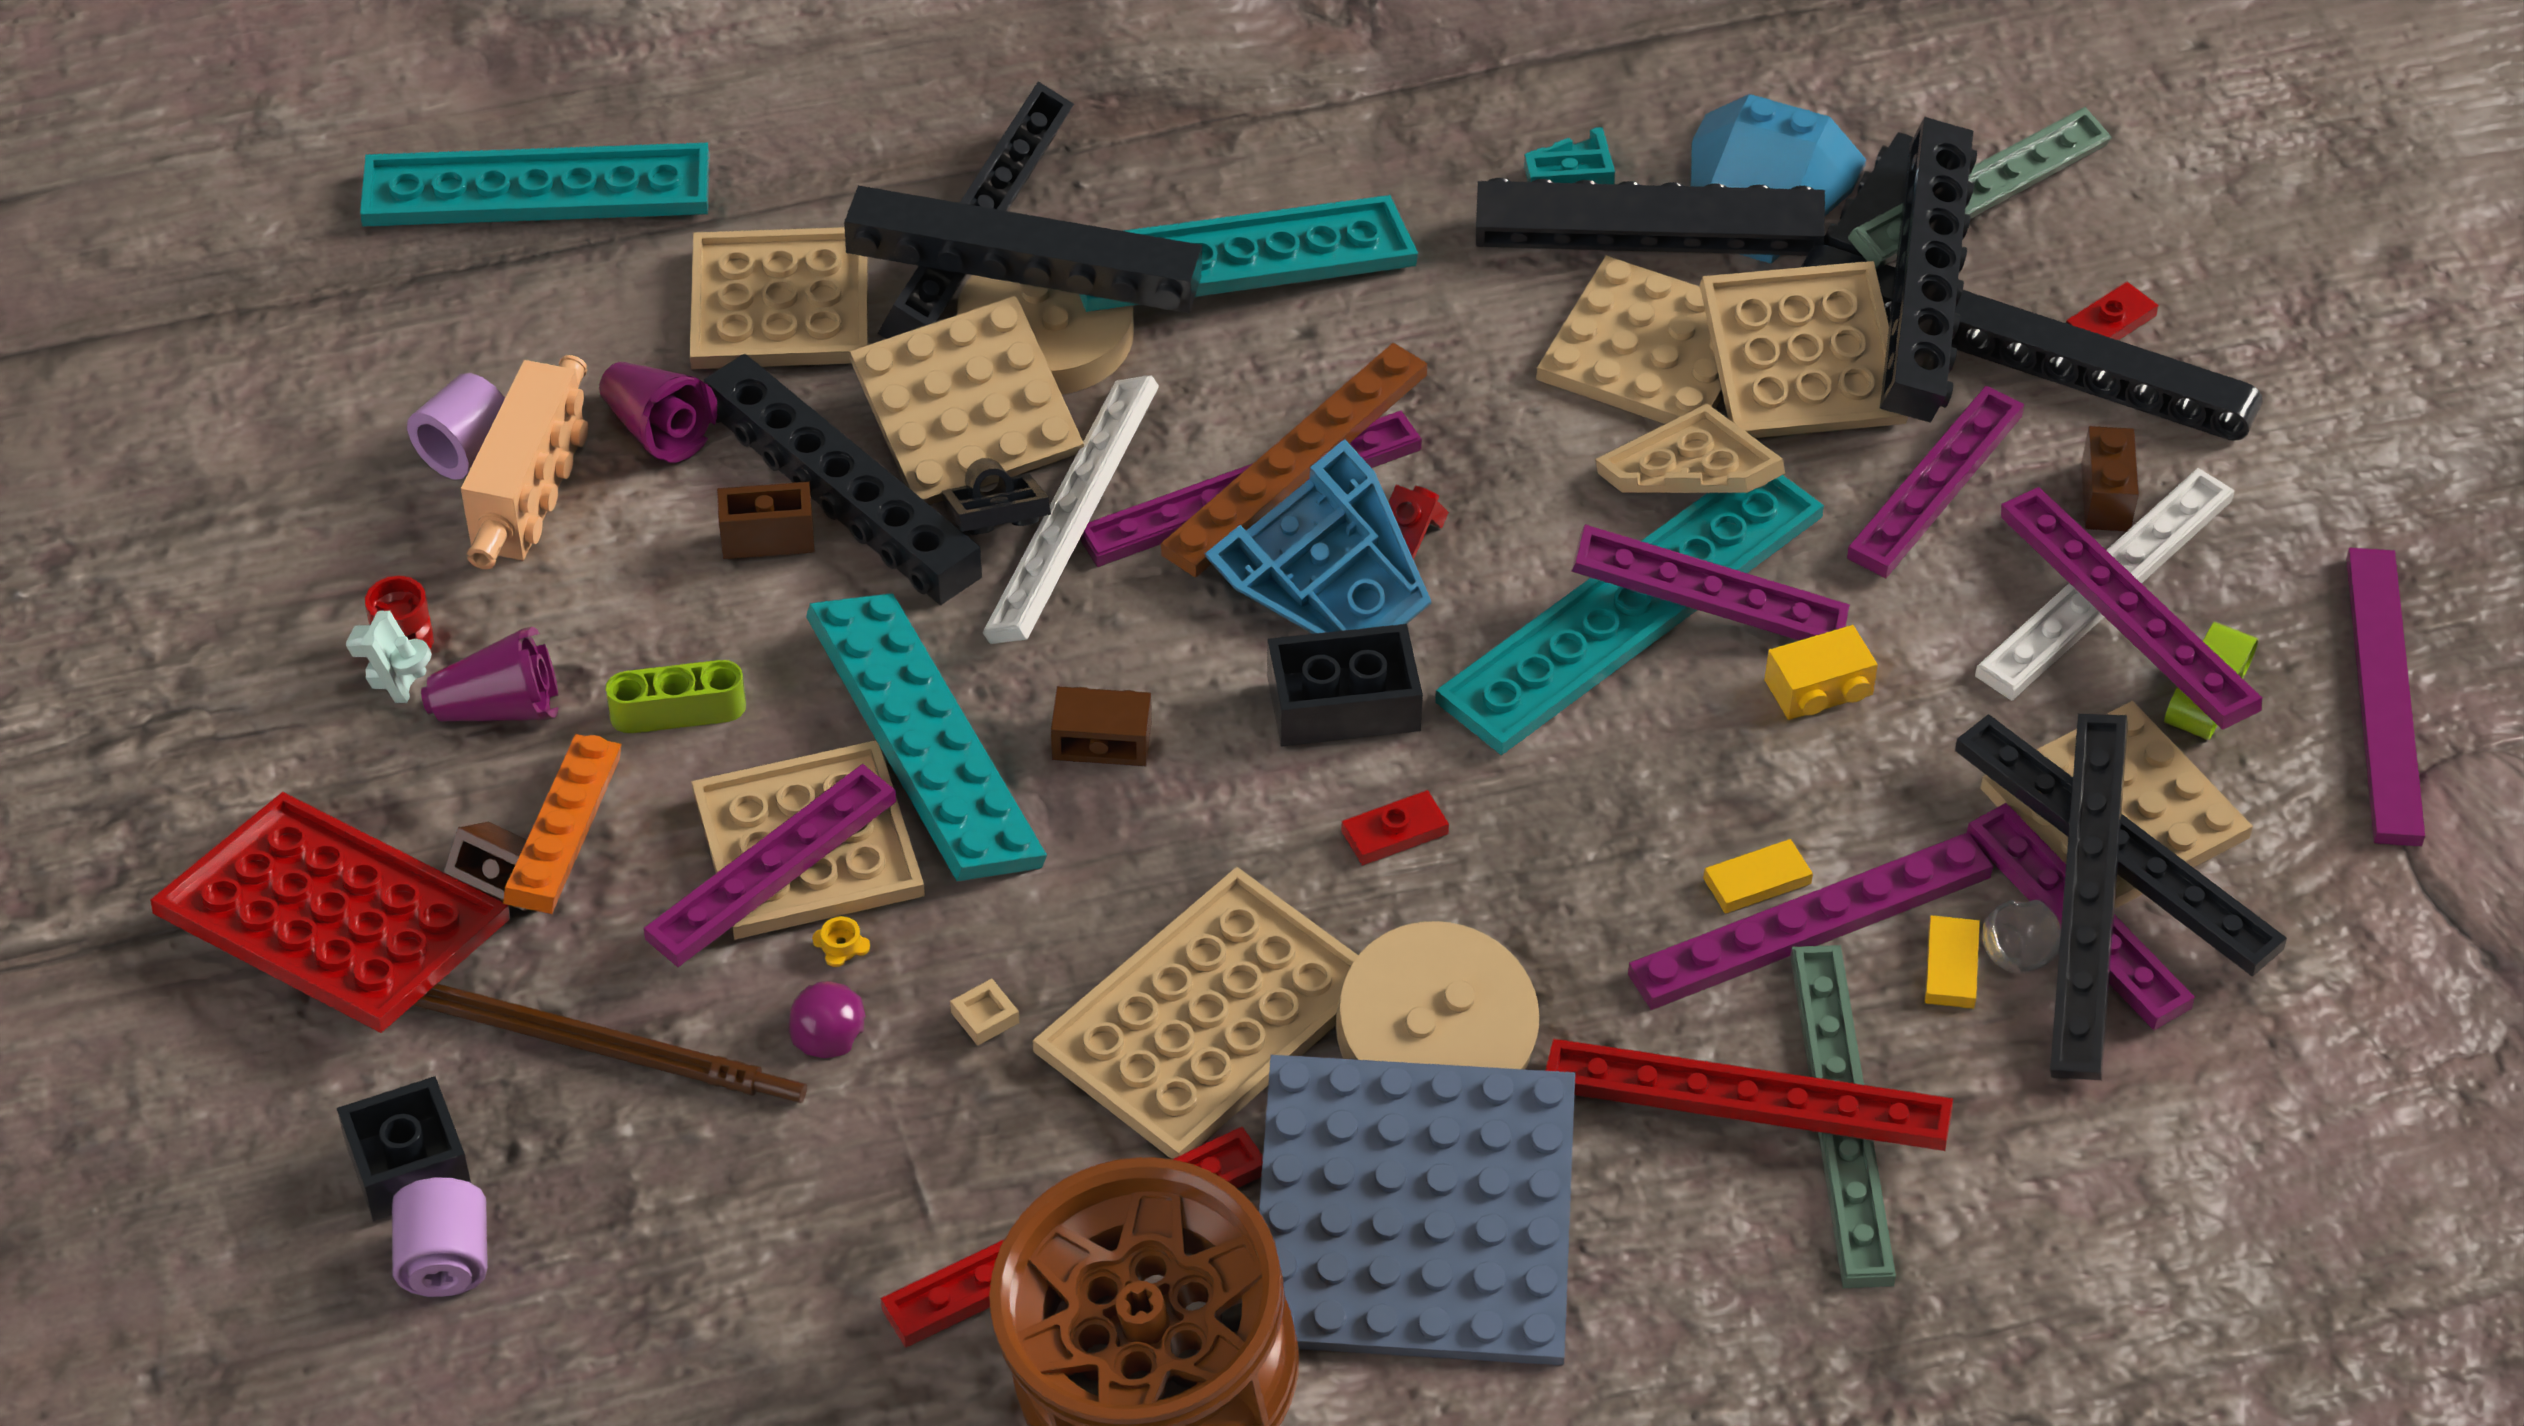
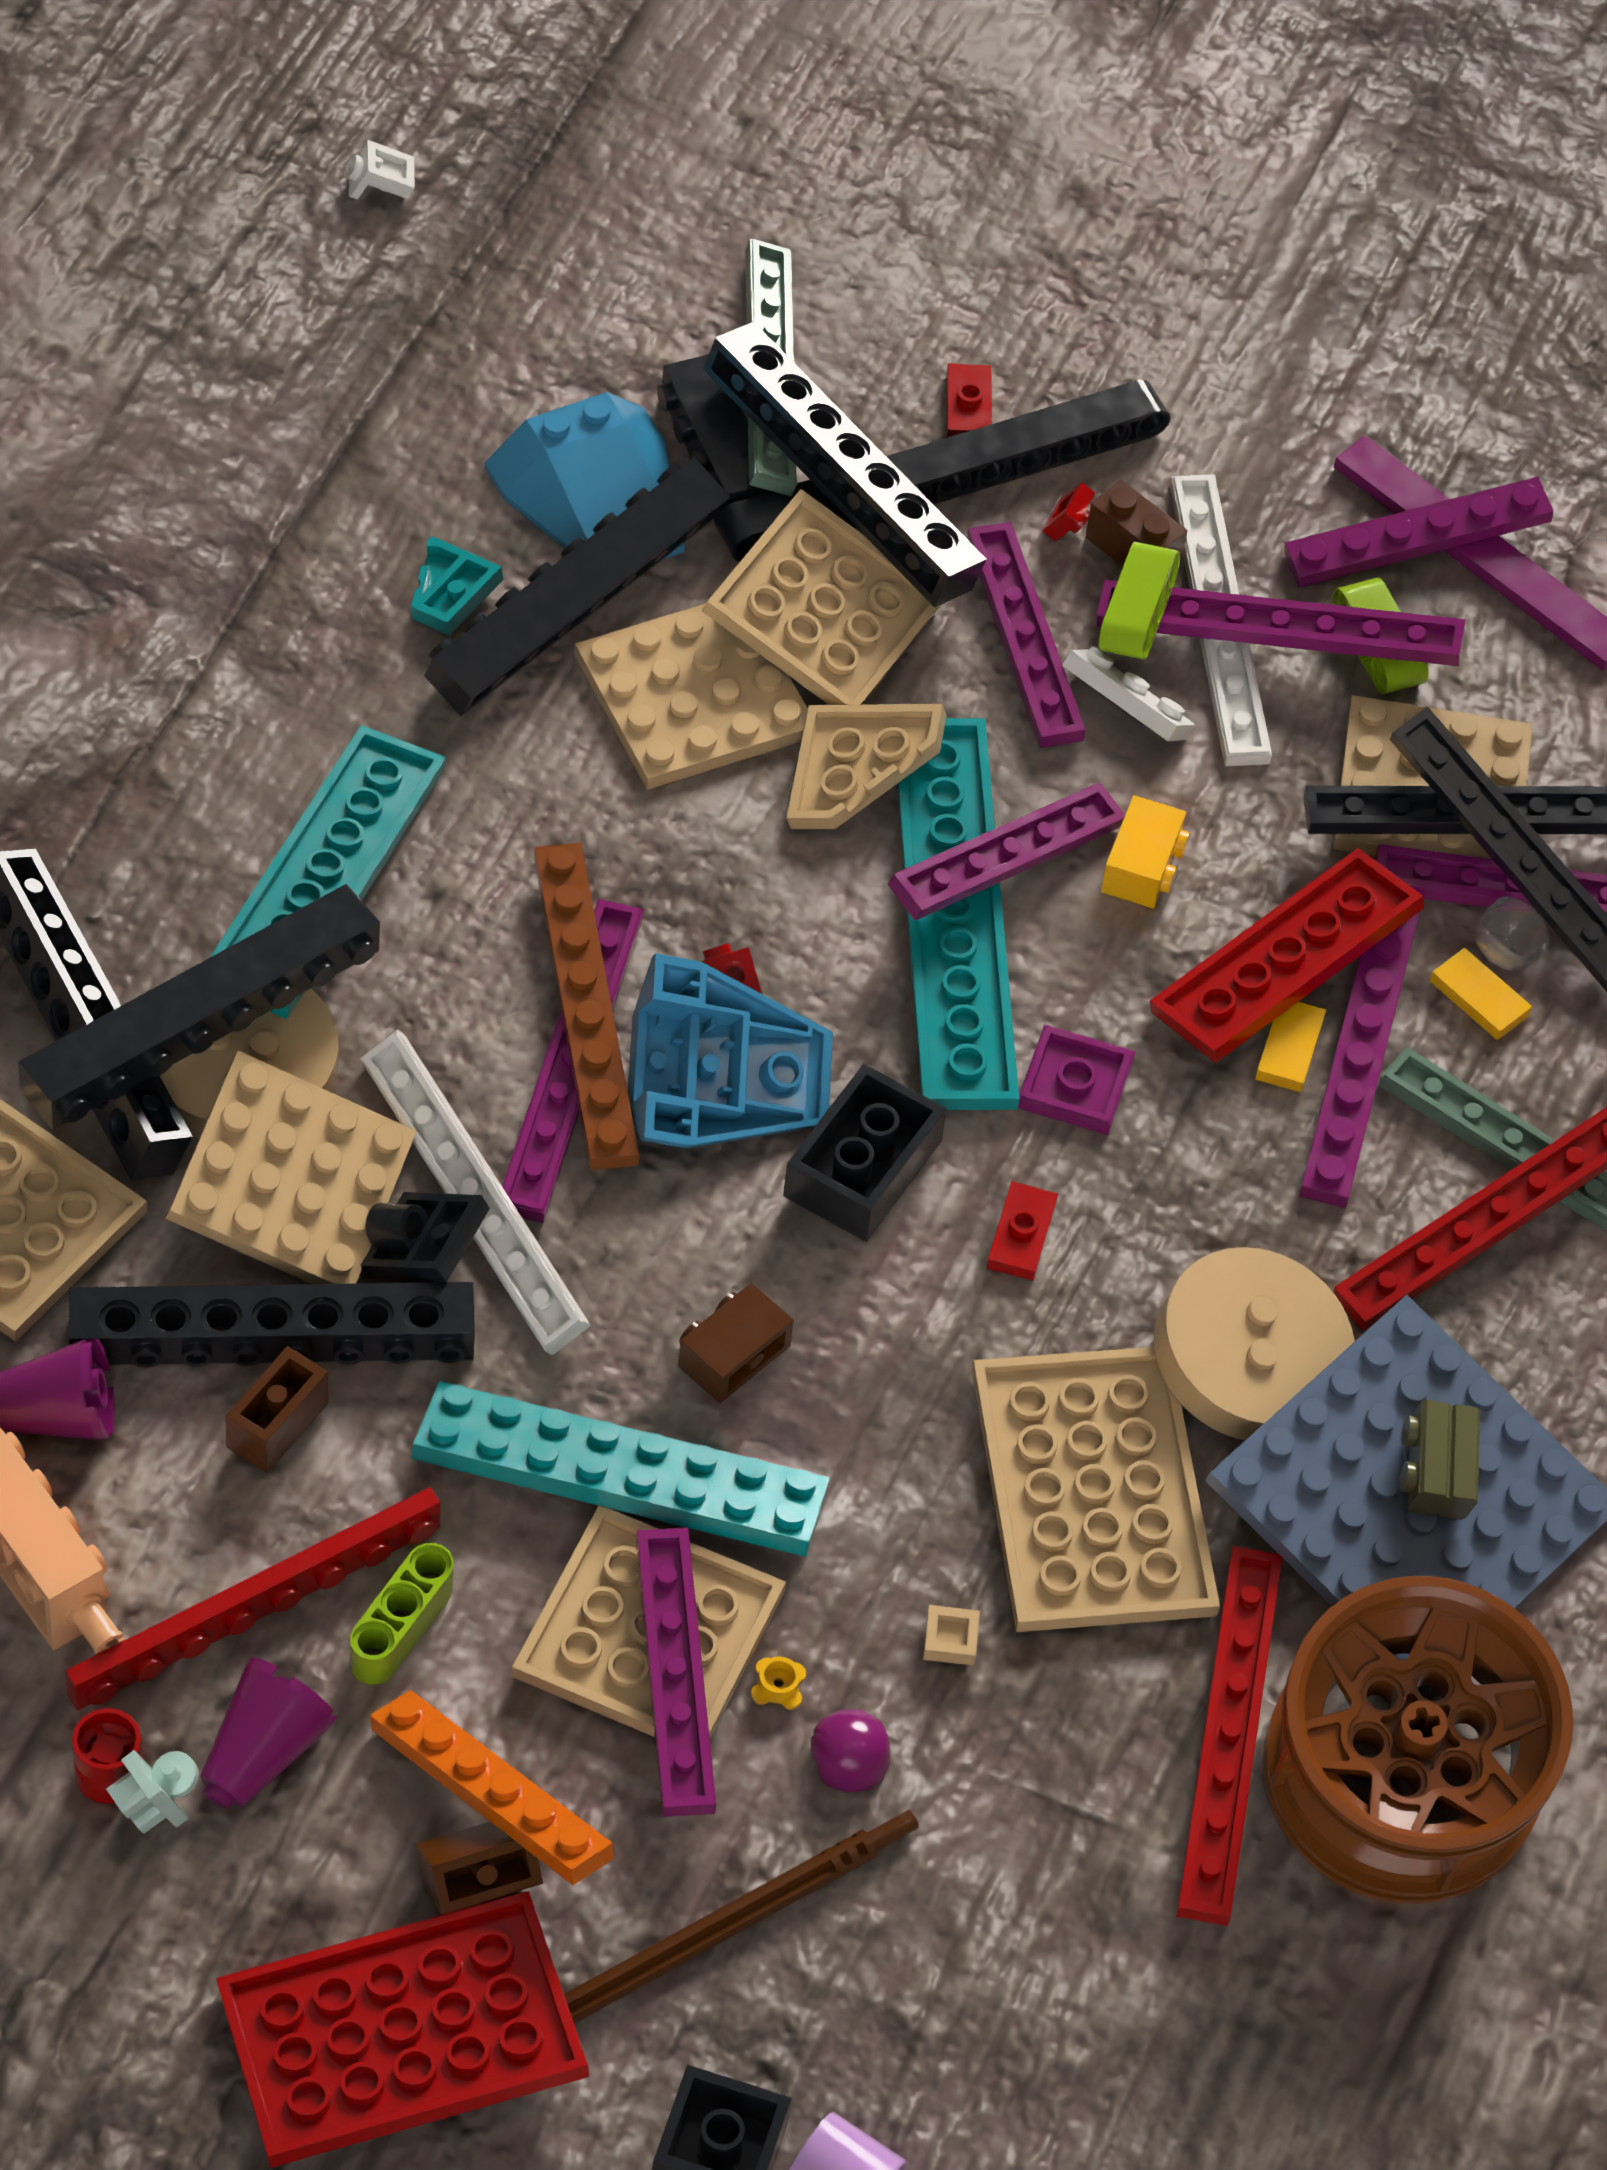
camera: 55 degrees left, 5 degrees up
none -> red plate [65,1487,441,1711]
none -> magenta tile [1018,1024,1136,1135]
none -> red plate [1042,482,1095,542]
none -> white plate [1062,647,1195,741]
none -> lime beam [1099,542,1180,660]
none -> red plate [1150,848,1424,1063]
none -> magenta plate [1284,477,1554,588]
none -> olive brick [1399,1399,1481,1520]

